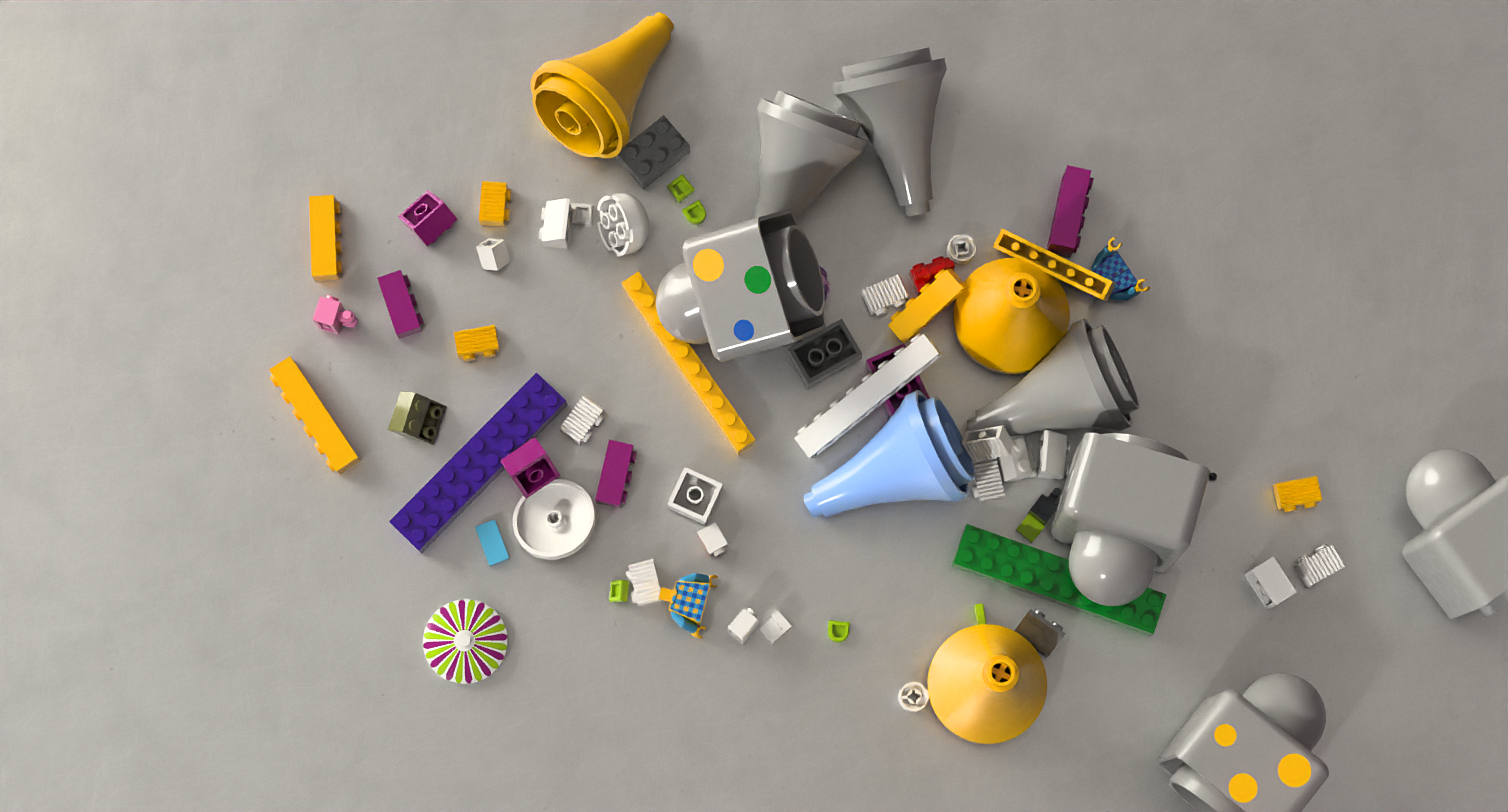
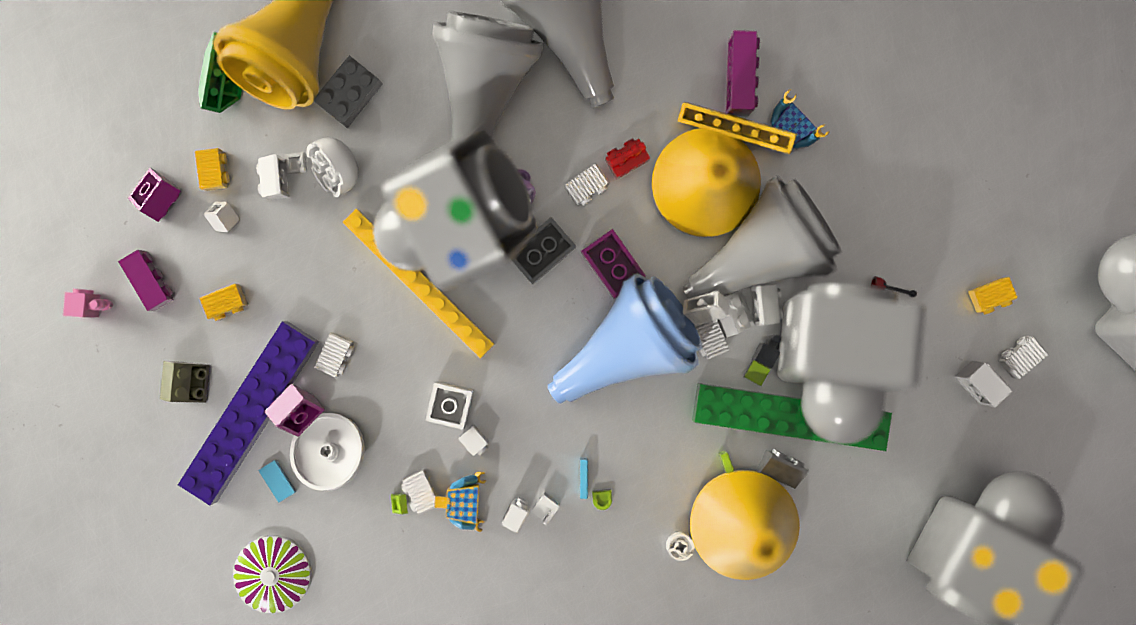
camera: 10 degrees left, 10 degrees up
yellow brick [269,356,361,474] -> none
yellow brick [309,195,343,281] -> none
magenta brick [595,440,637,509] -> none
lime tile [666,174,695,203] -> none
lime tile [682,200,706,225] -> none
white brick [795,334,943,458] -> none
yellow brick [888,269,968,344] -> none
white wheel [947,234,976,265] -> none
none -> green wedge [198,32,242,113]
none -> medium azure tile [580,458,588,499]

